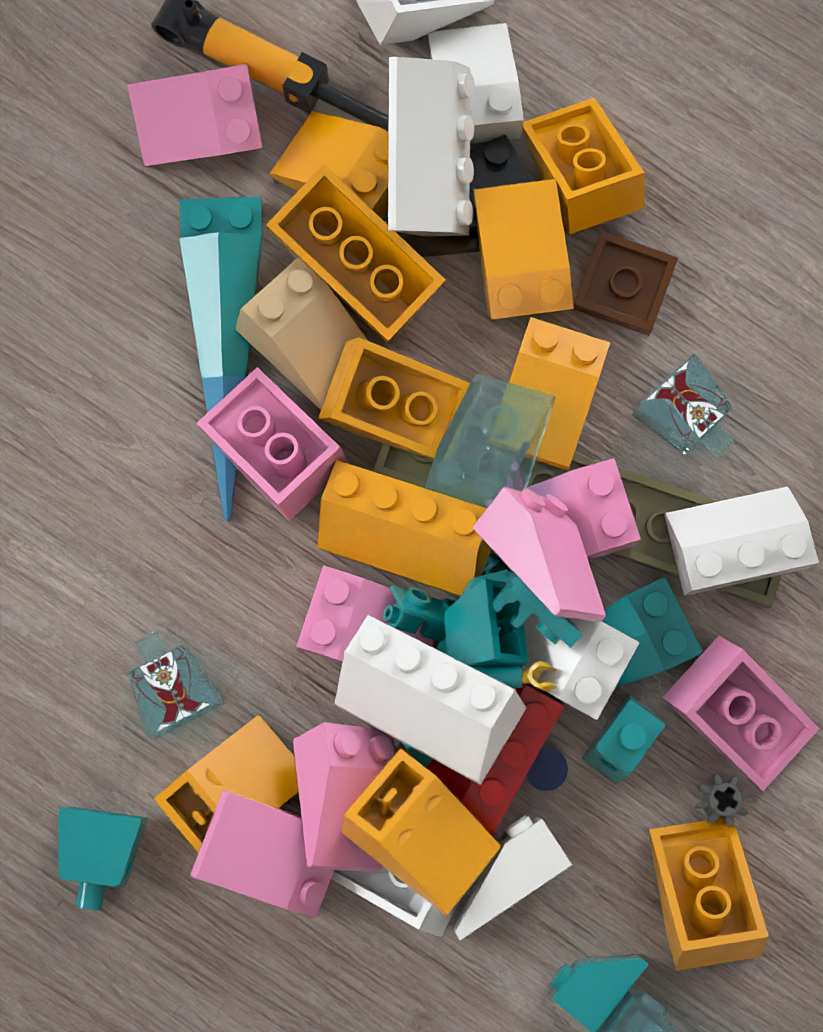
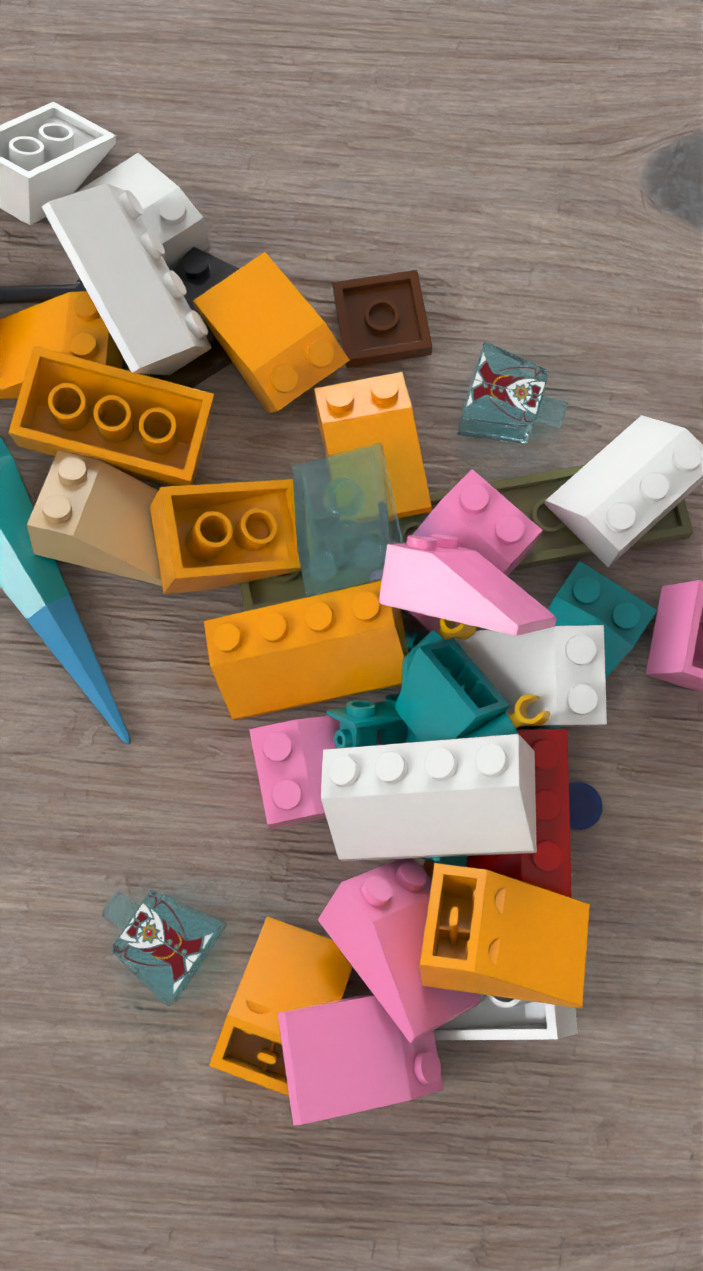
camera: 30 degrees left, 5 degrees down
teal torso [58,806,148,910] -> none
bright pink slope [196,367,348,521] -> none
white slope [453,815,572,940] -> none
teal plate [492,570,583,648] -> none
light orange slope [522,98,645,234] -> none
teal torso [581,694,665,784] -> none

